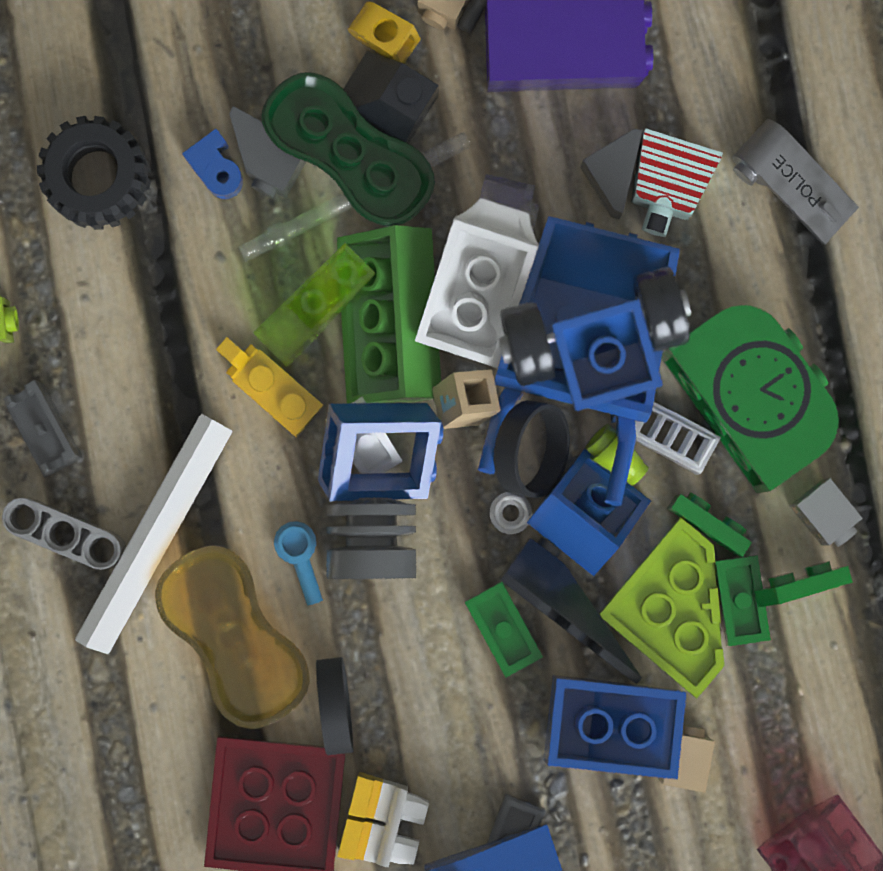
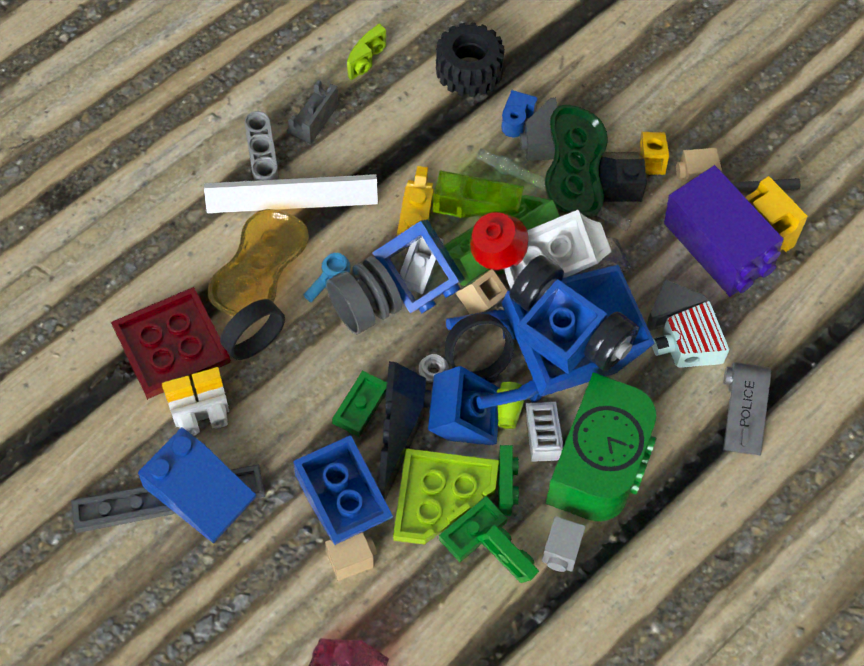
camera: 60 degrees right, 25 degrees down
none -> red cone [470,212,529,271]

